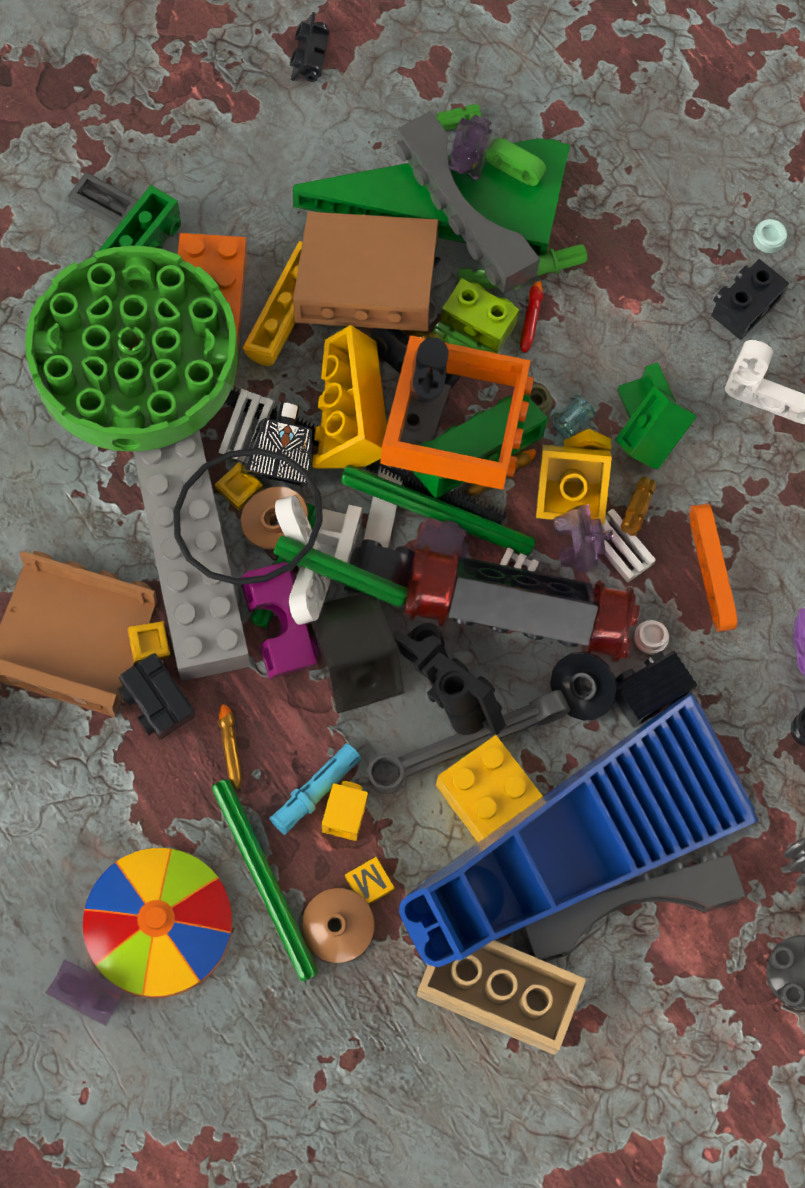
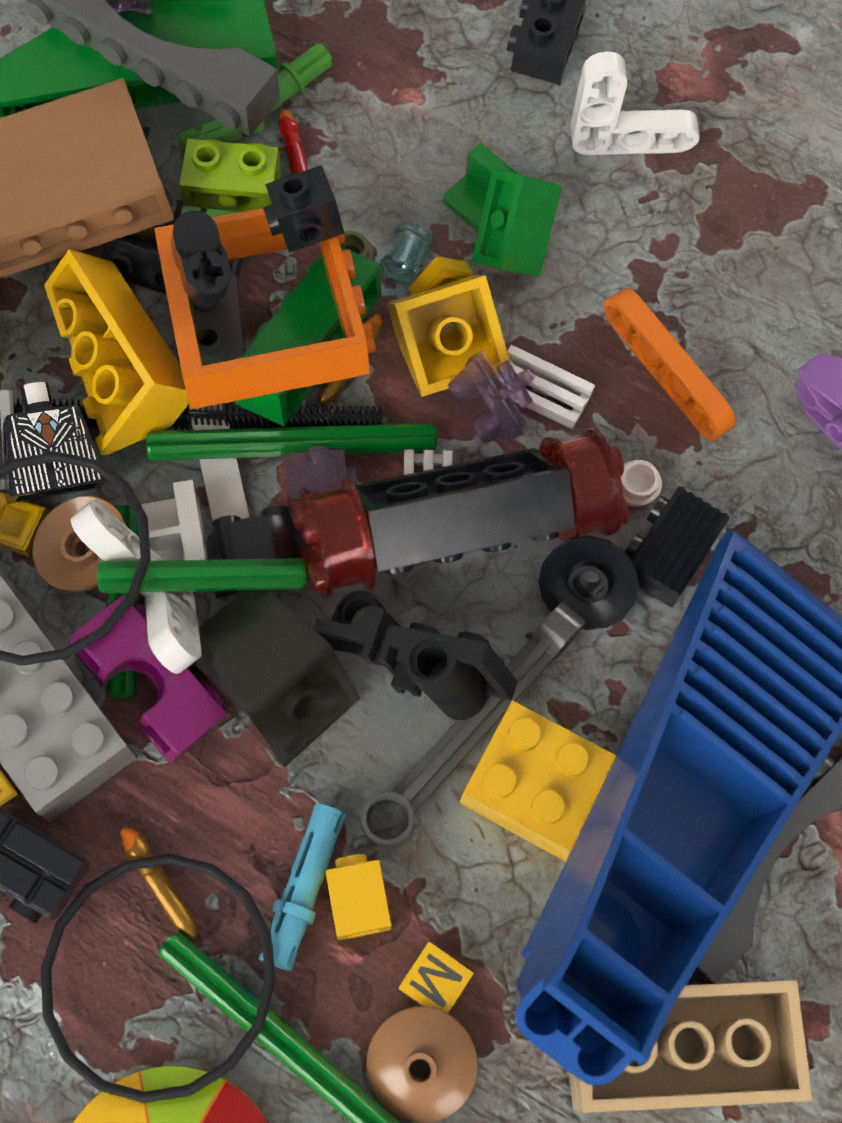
camera: 25 degrees left, 0 degrees up
pearl gold axle [620,476,657,536] -> none
none -> black piece [40,854,276,1103]
none -> black brick [263,165,345,253]

